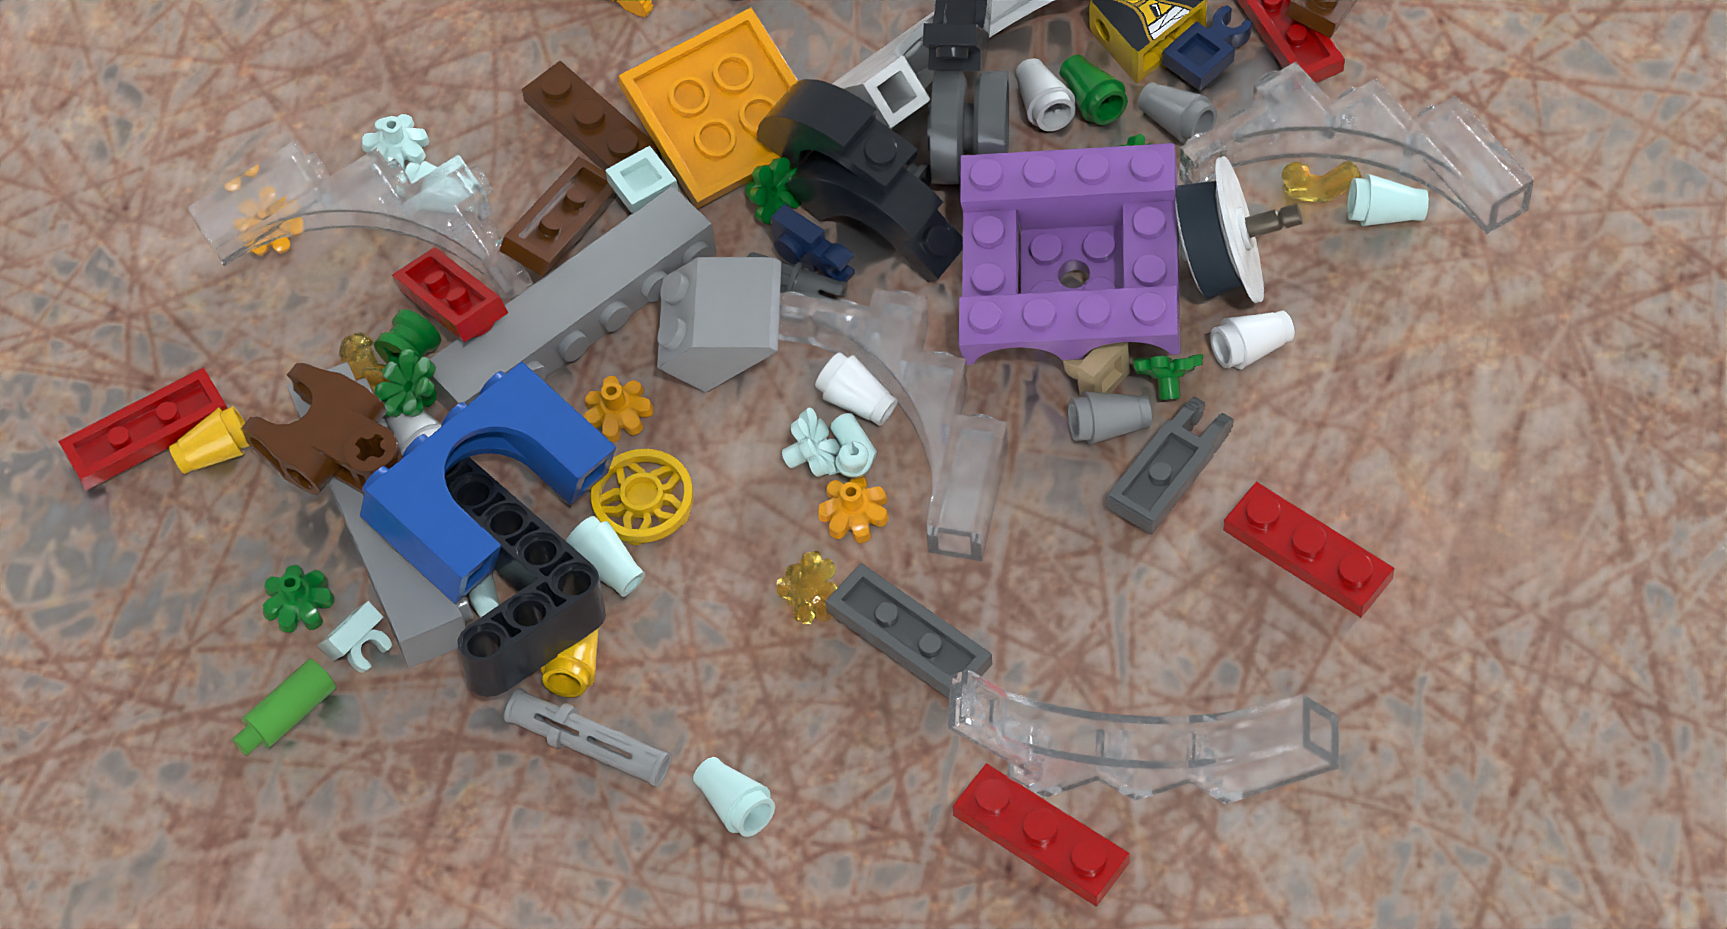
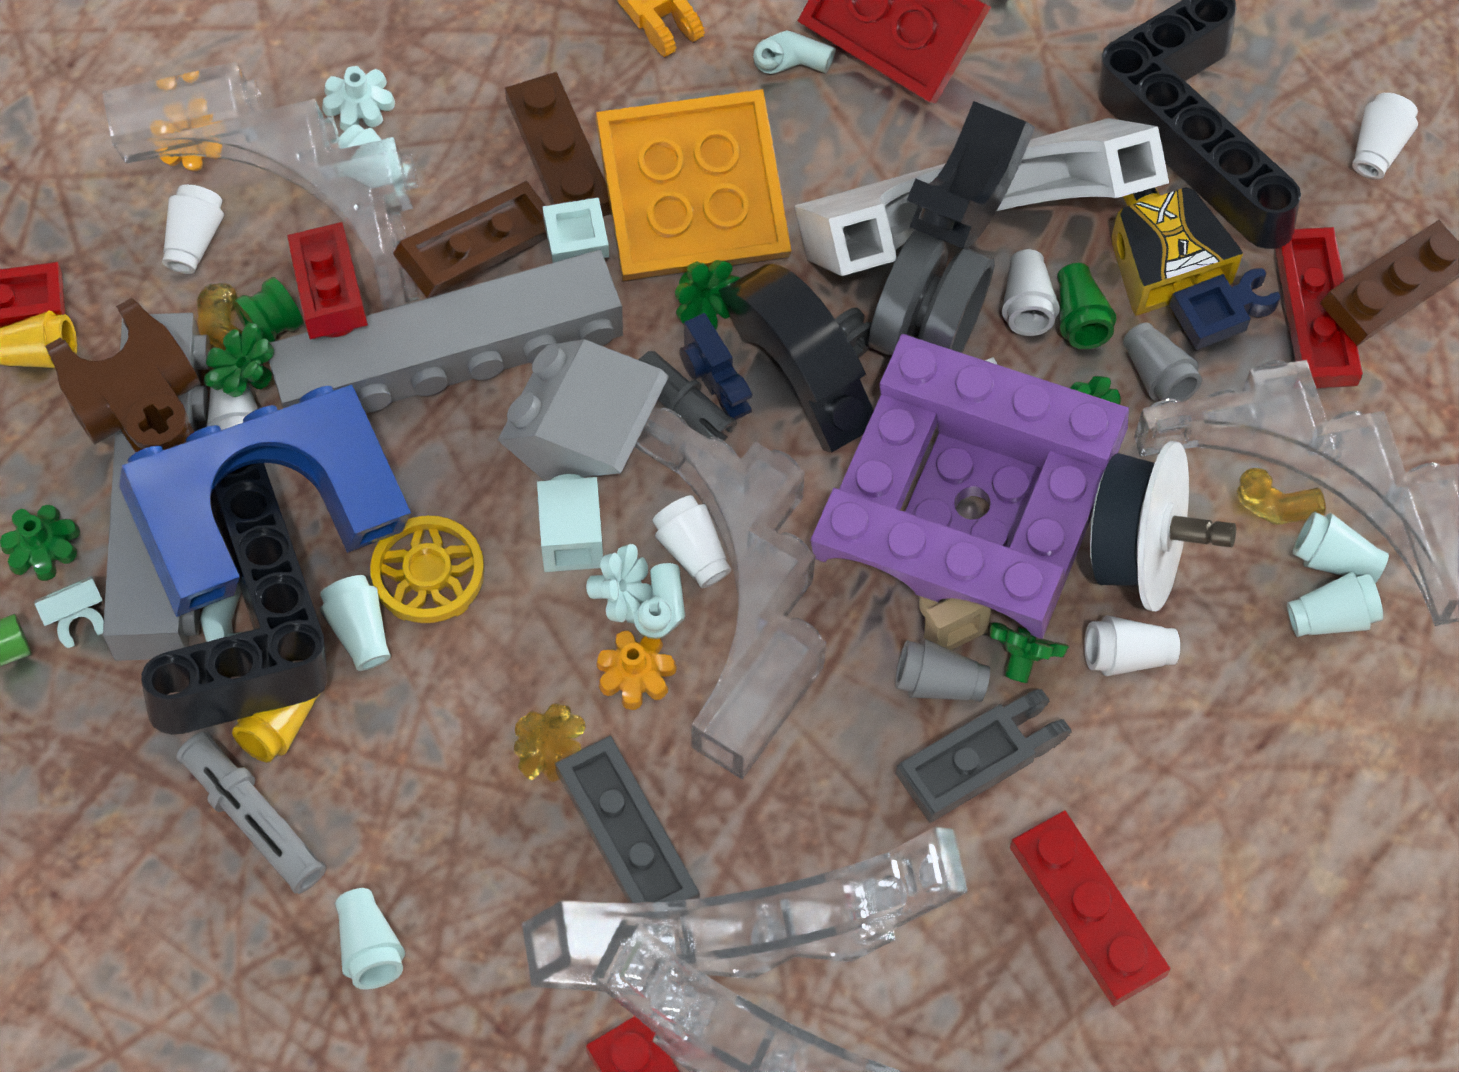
camera: 15 degrees right, 5 degrees up
light orange plant [584,376,654,443] -> none
black arch [757,79,918,195] -> none
none -> white cone [162,184,224,274]
none -> clear arch [522,827,968,996]
none -> light aqua brick [537,474,603,572]
none -> light aqua cone [1287,572,1383,637]

